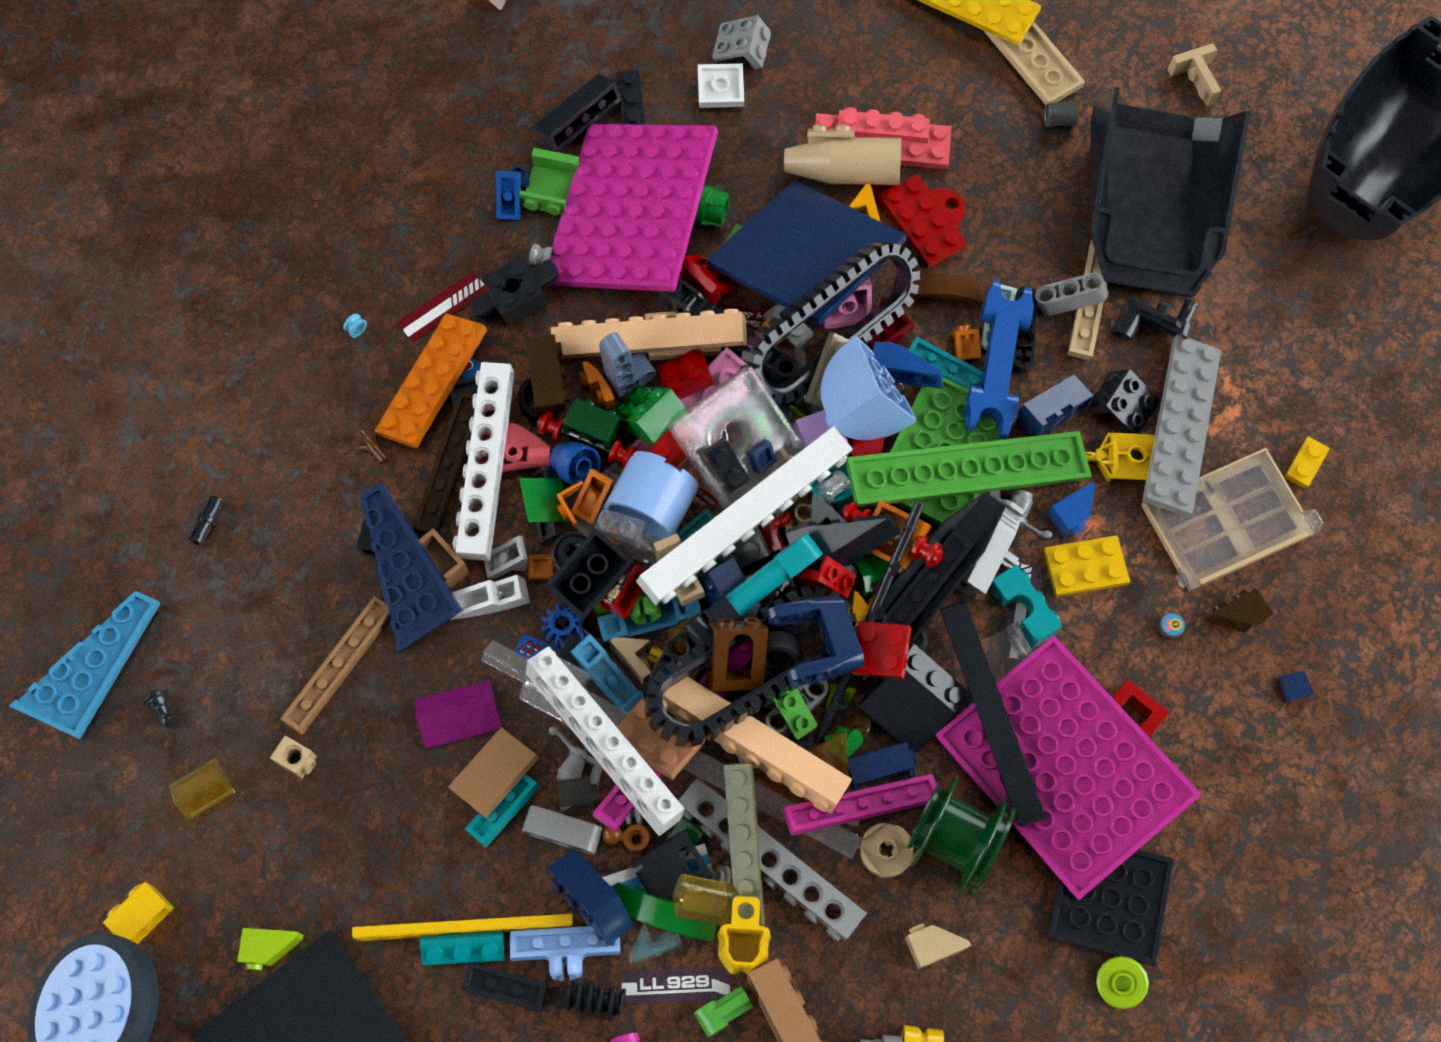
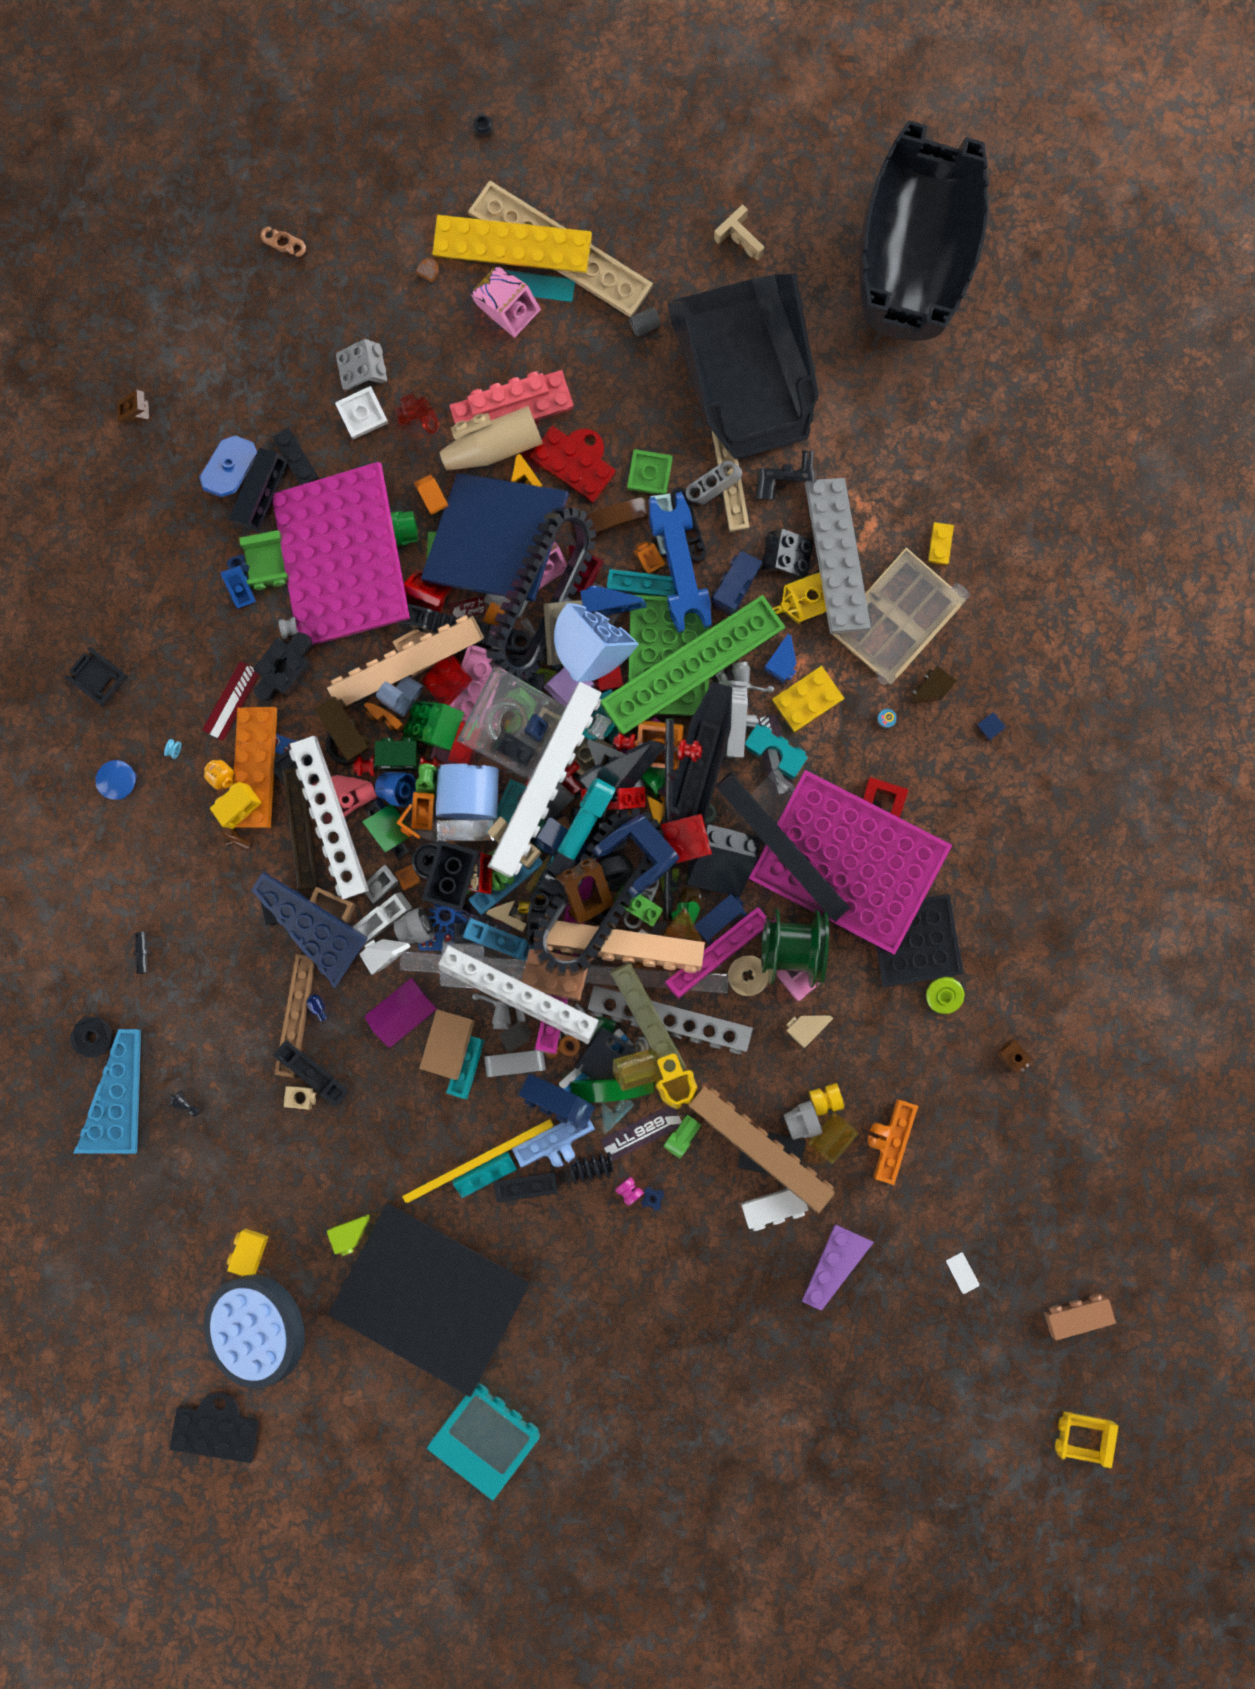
camera: 20 degrees left, 15 degrees up
clear yellow brick [168,758,235,820] -> none
none -> black container [65,647,129,707]
none -> black plate [70,1017,113,1058]
none -> blue dish [95,760,137,800]
none -> shield [199,436,257,497]
none -> light orange head [204,760,235,790]
none -> yellow brick [210,782,262,829]
none -> black slope [272,1039,349,1107]
none -> clear blue cylinder [306,994,327,1022]
none -> white slope [359,939,410,975]
none -> light grey piece [394,907,435,945]
none -> clear red piece [395,393,439,434]
none -> orange slope [414,474,448,515]
none -> bright green piece [415,764,437,798]
none -> bright pink slope [470,265,541,338]
none -> teal sticker [505,270,575,302]
none -> bright green plate [627,449,673,495]
none -> bright pink panel [776,970,816,1001]

